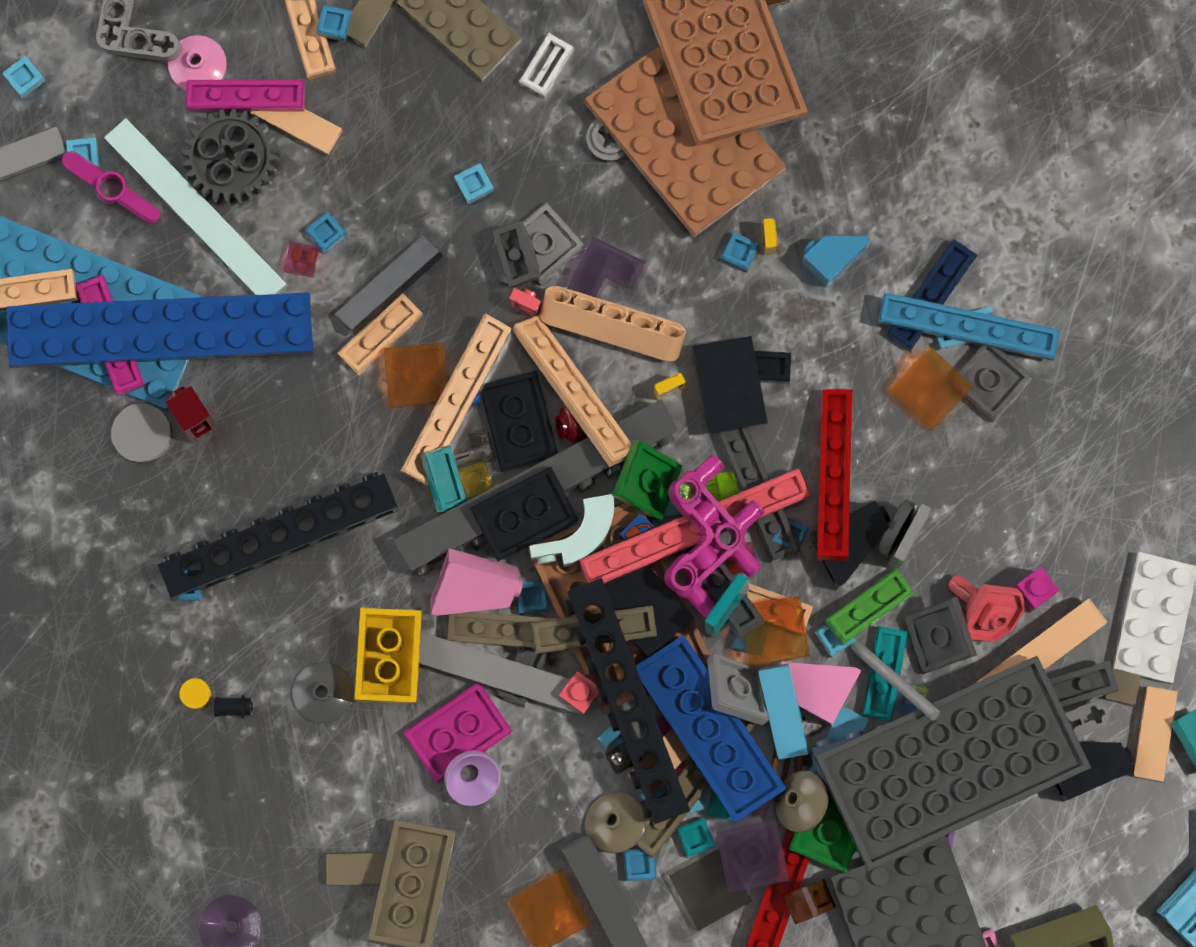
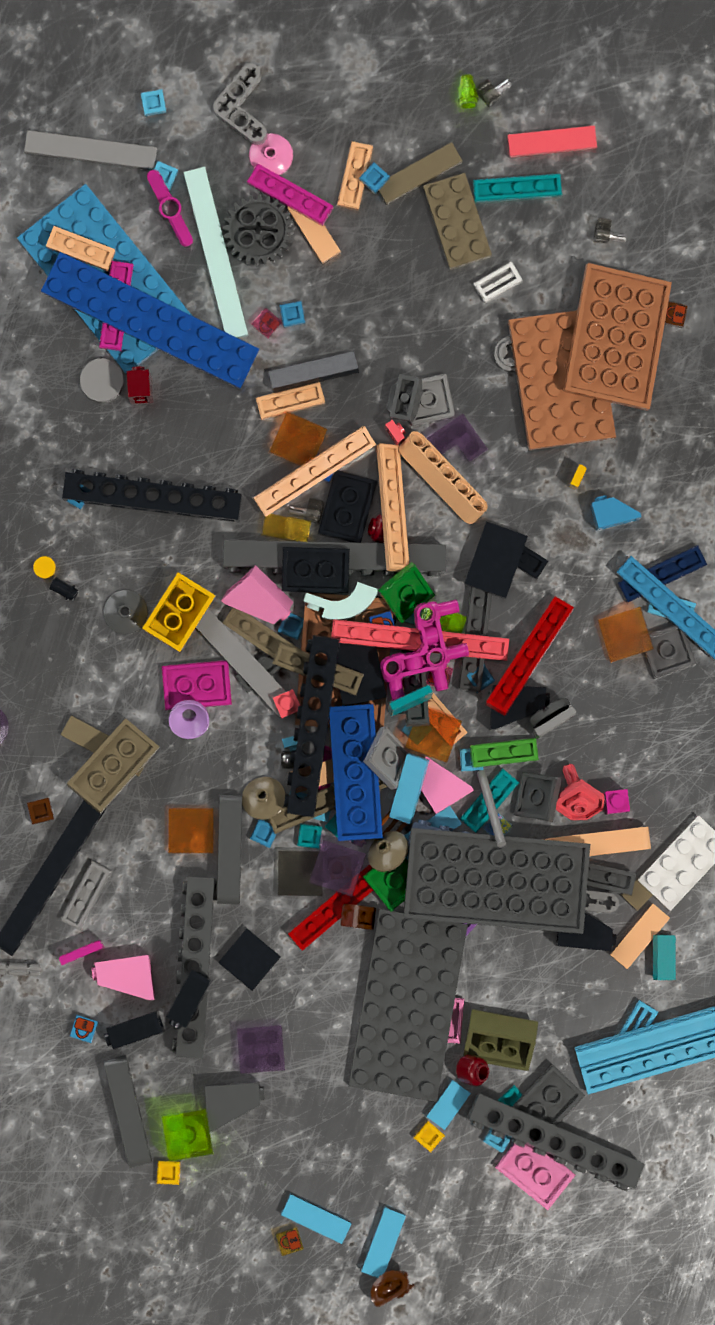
camera: 30 degrees right, 5 degrees up
teal tile [420,445,467,512] -> none
medium azure plate [454,163,494,204] -> none
yellow tile [654,373,686,400] -> none
dark azure tile [720,232,760,272] -> none

